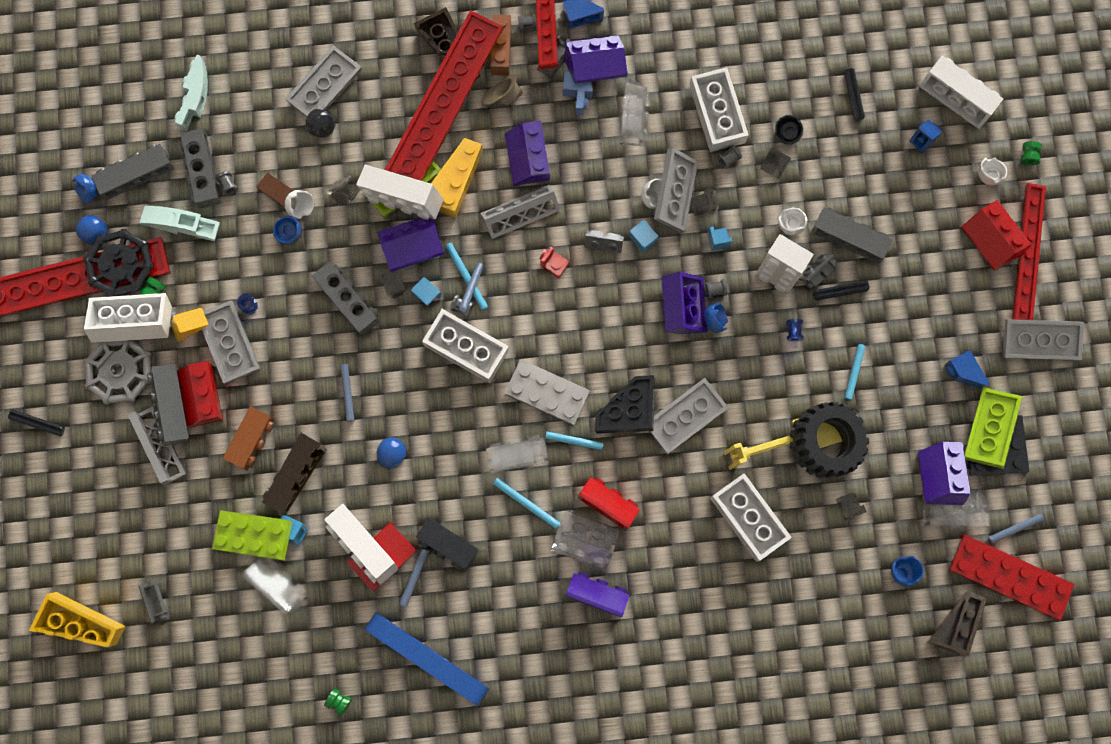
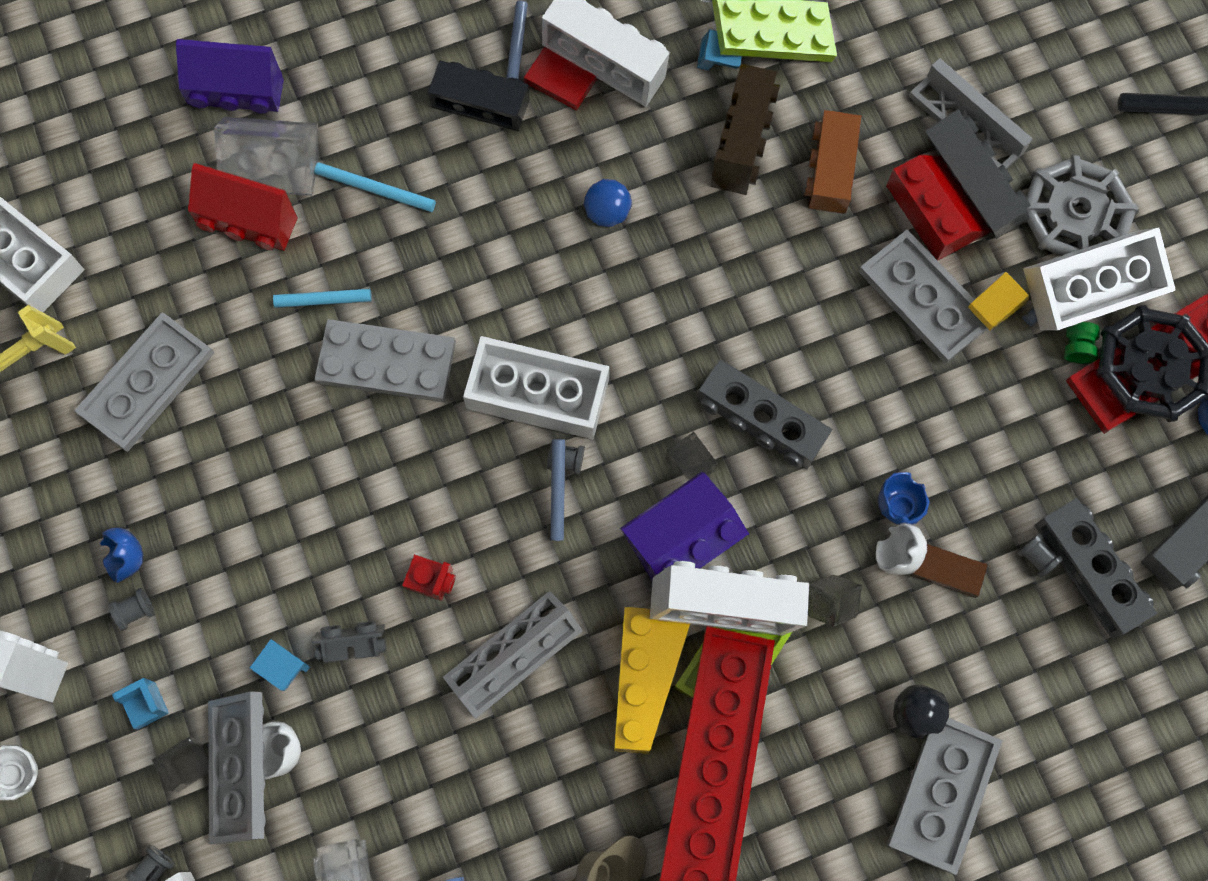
camera: 165 degrees right, 5 degrees down
light aqua slope [139,206,220,242] -> none
light aqua slope [175,55,208,131] -> none
clear blue bush [237,294,258,315] -> none
sand blue bar [340,364,354,422] -> none
dark azure panel [411,277,442,305] -> none
medium azure bar [445,243,488,310] -> none
clear slope [486,435,548,474] -> none
dark purple slope [505,120,550,186] -> none
black plate [595,375,655,434] -> none
dark purple slope [662,272,708,334] -> none

